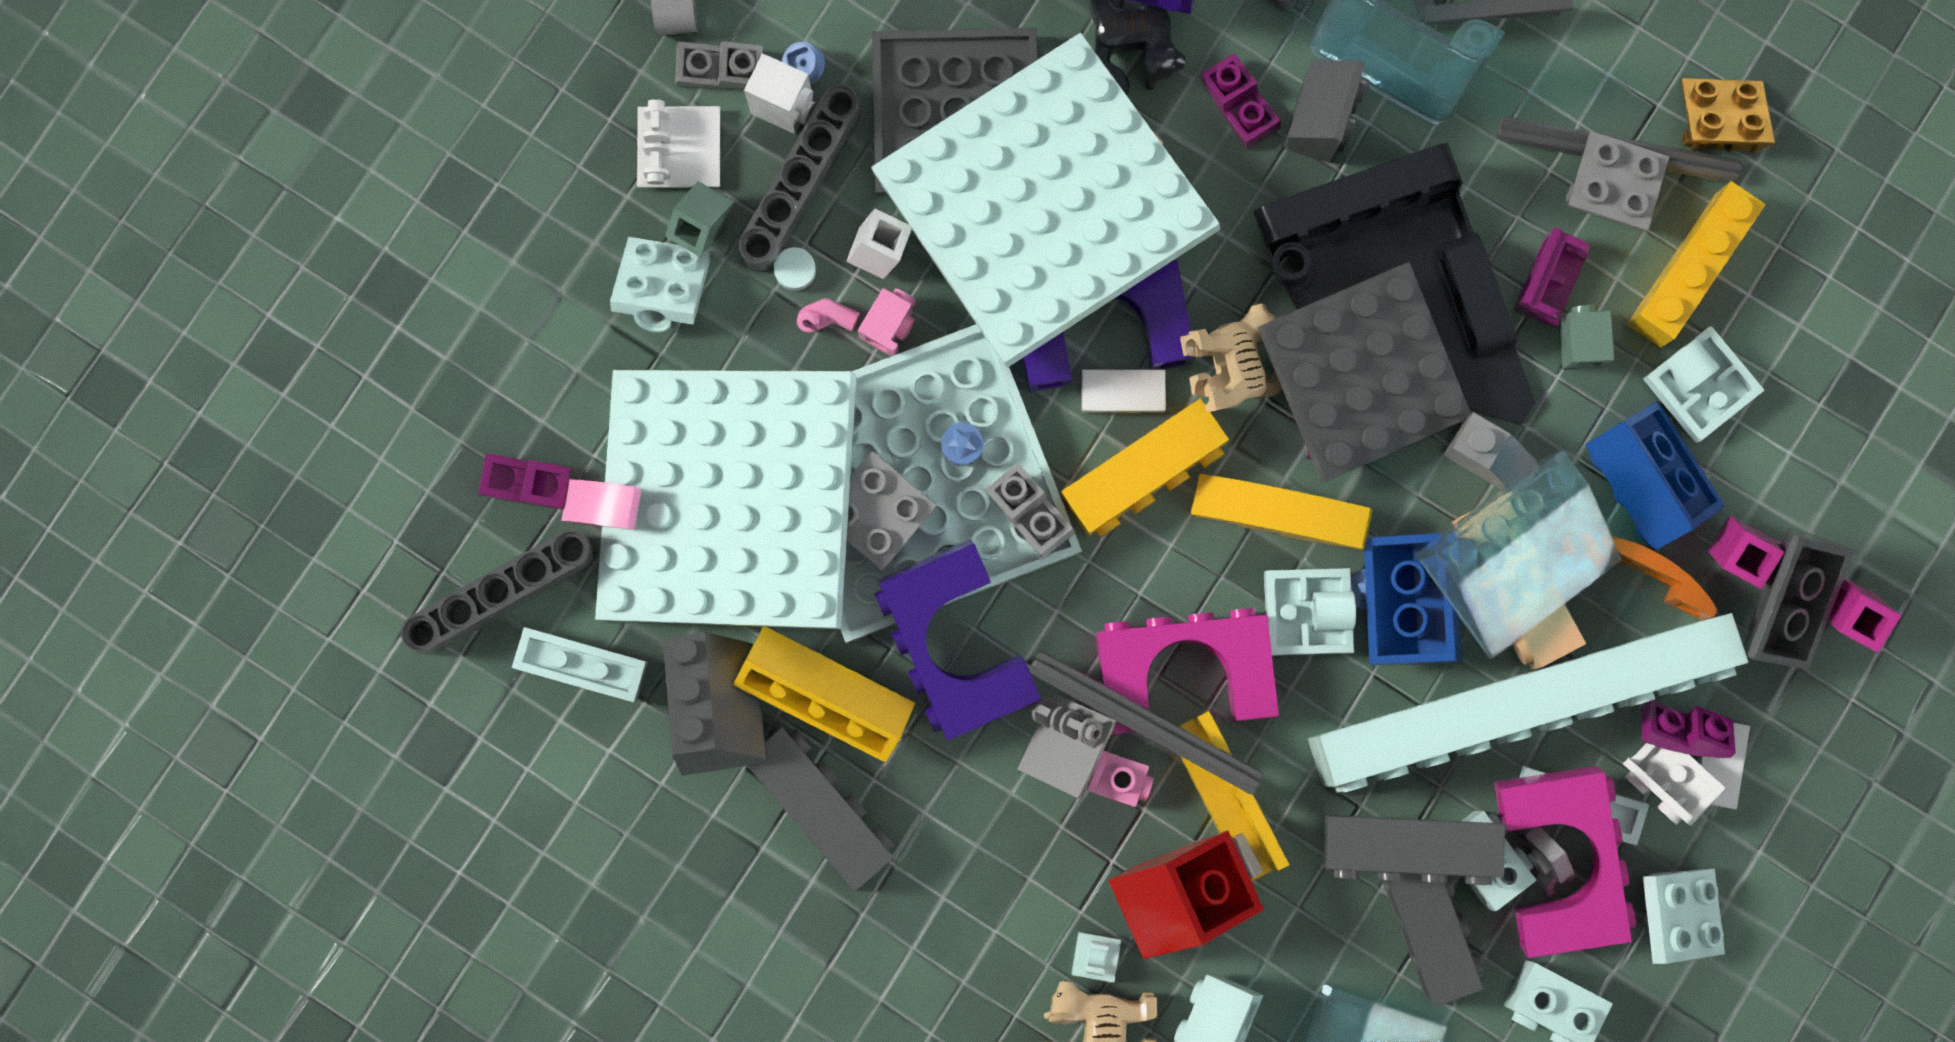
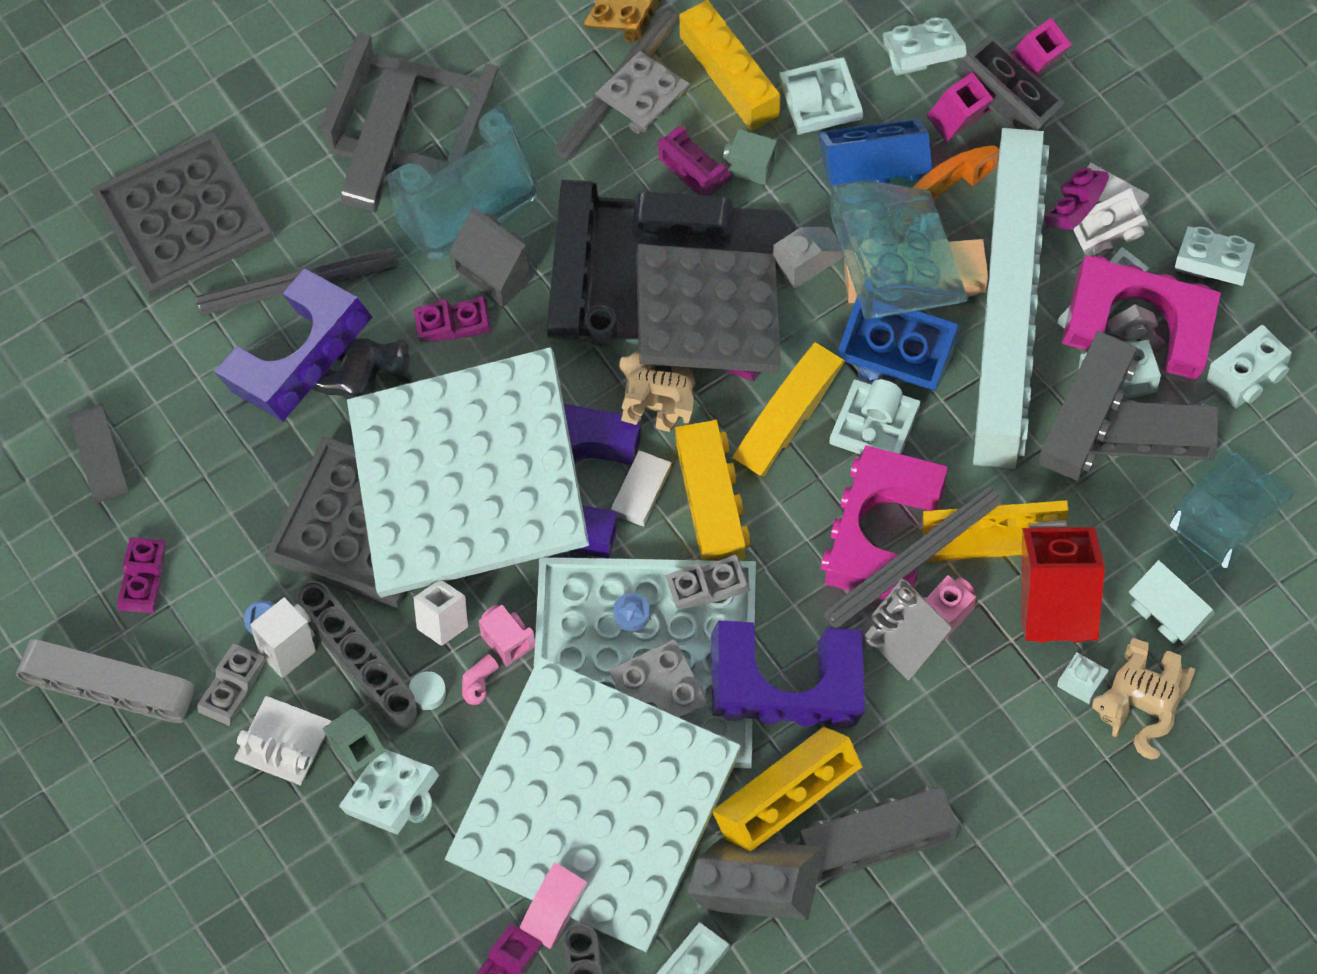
camera: 60 degrees left, 20 degrees down
none -> light aqua plate [883,18,967,76]

